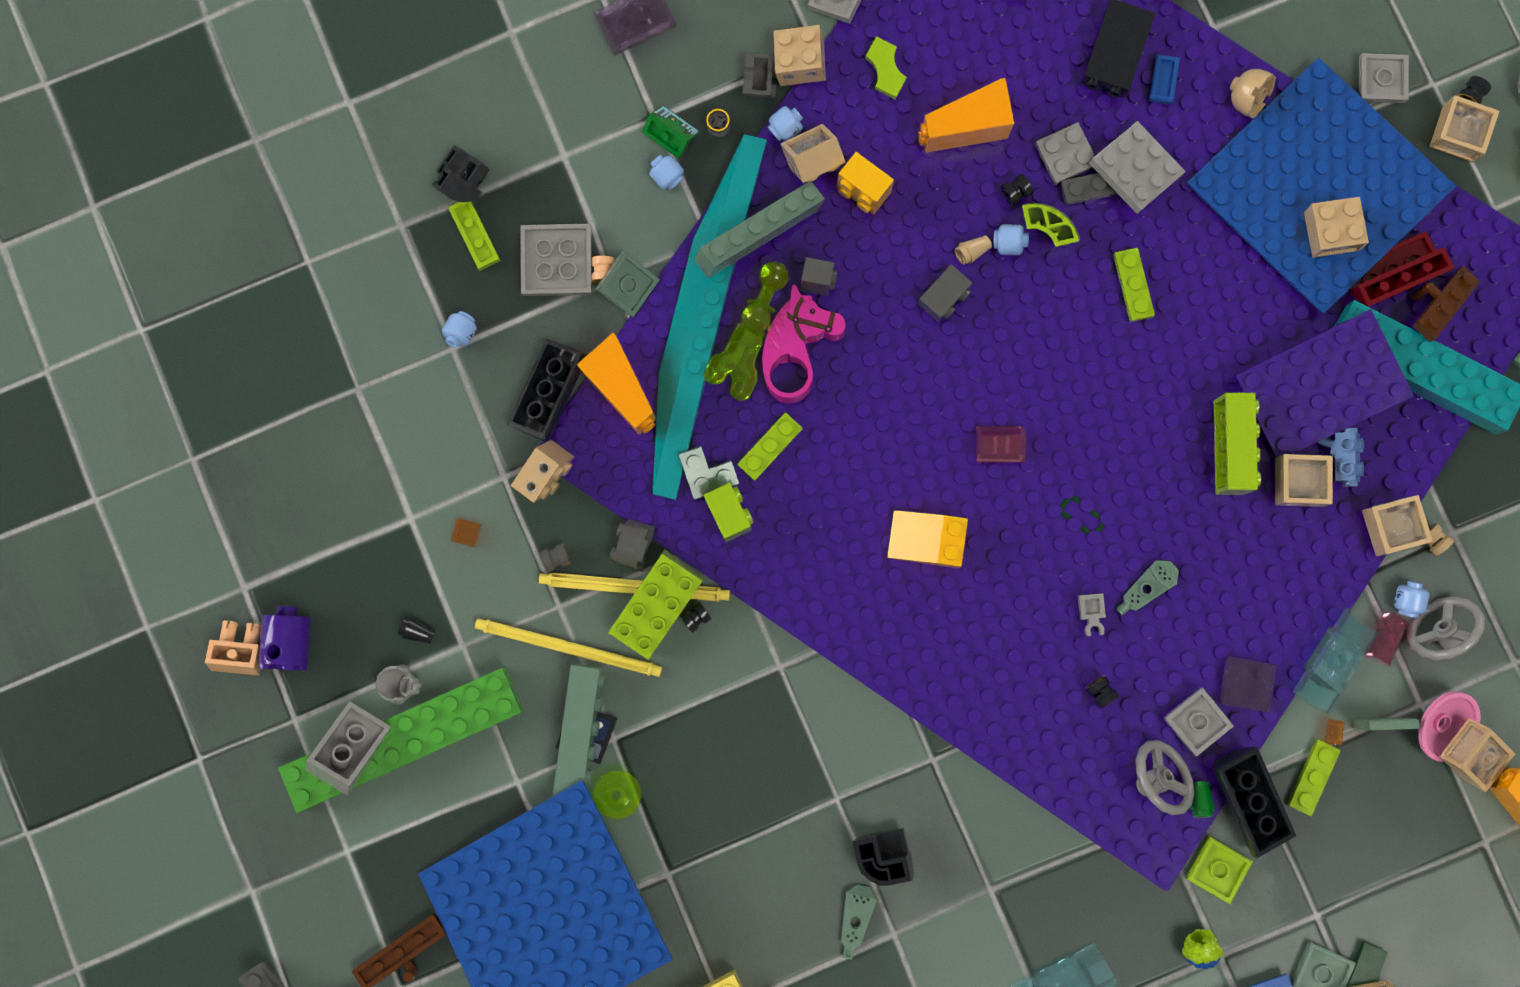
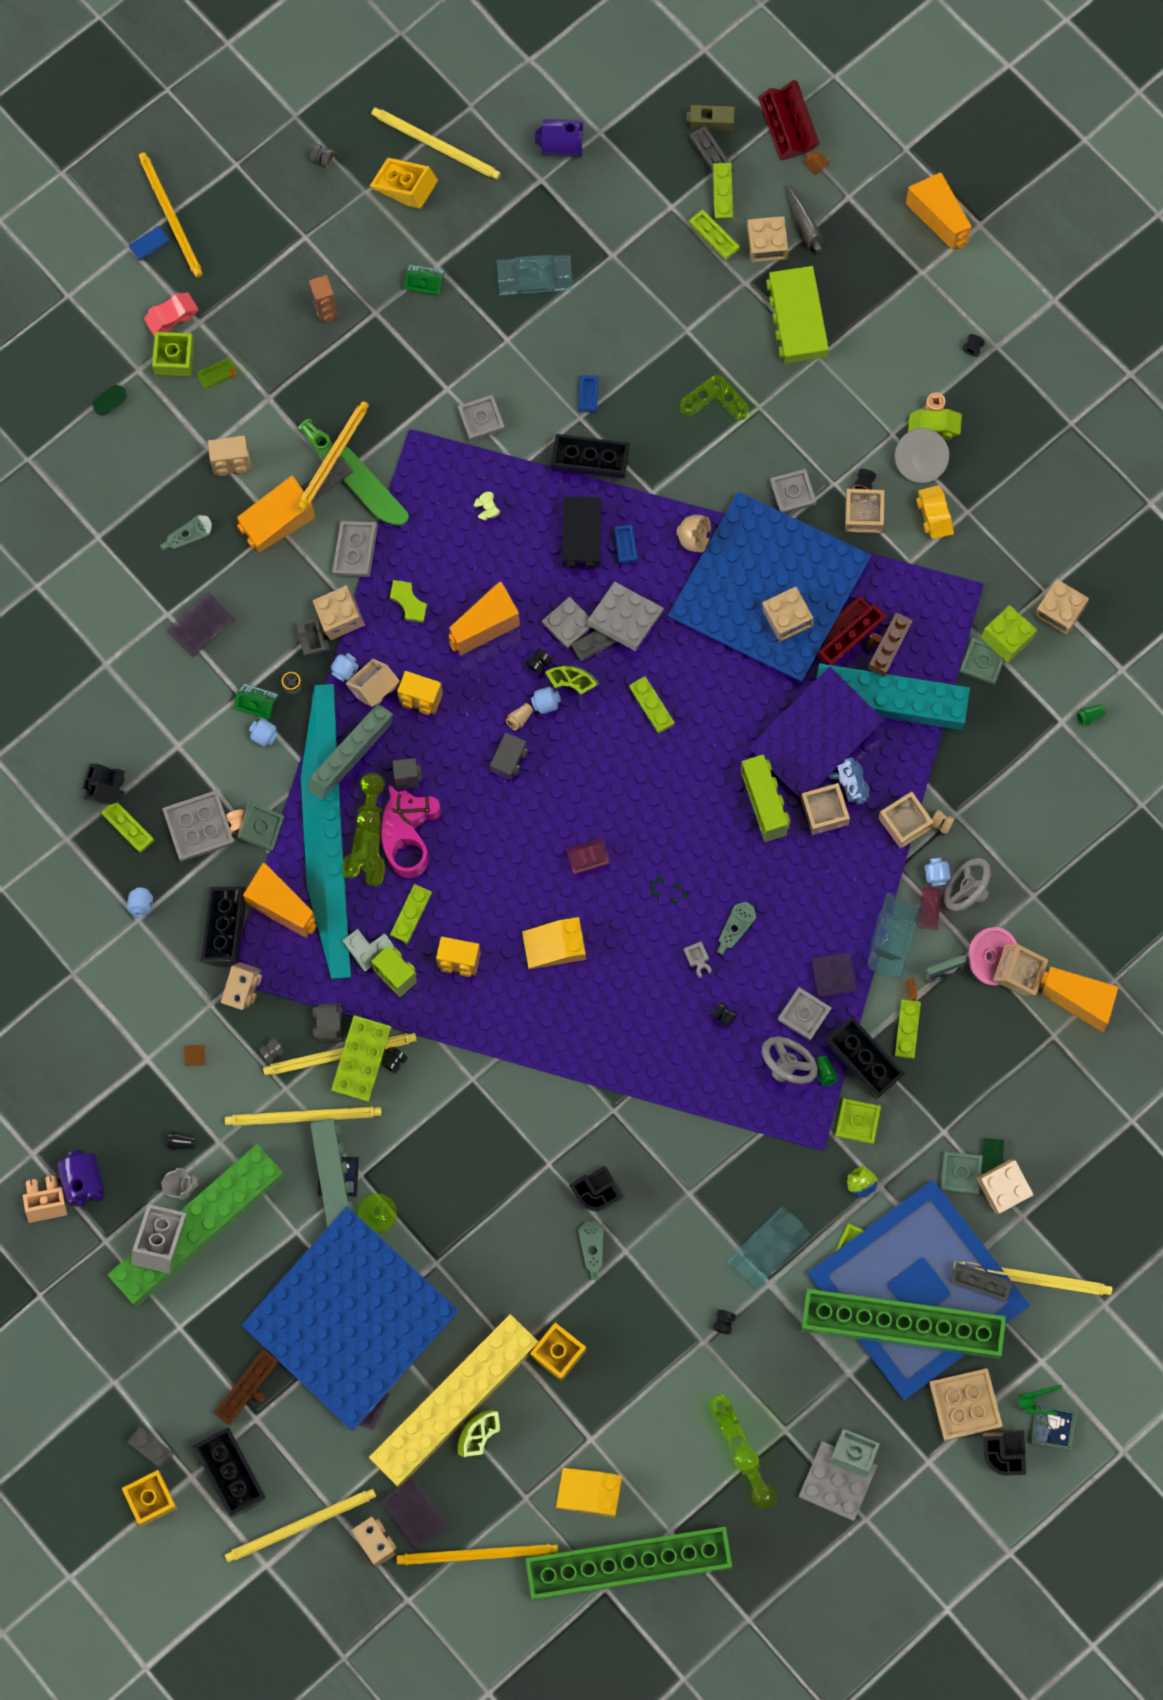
camera: 20 degrees left, 10 degrees down
none -> yellow brick [436,937,481,977]

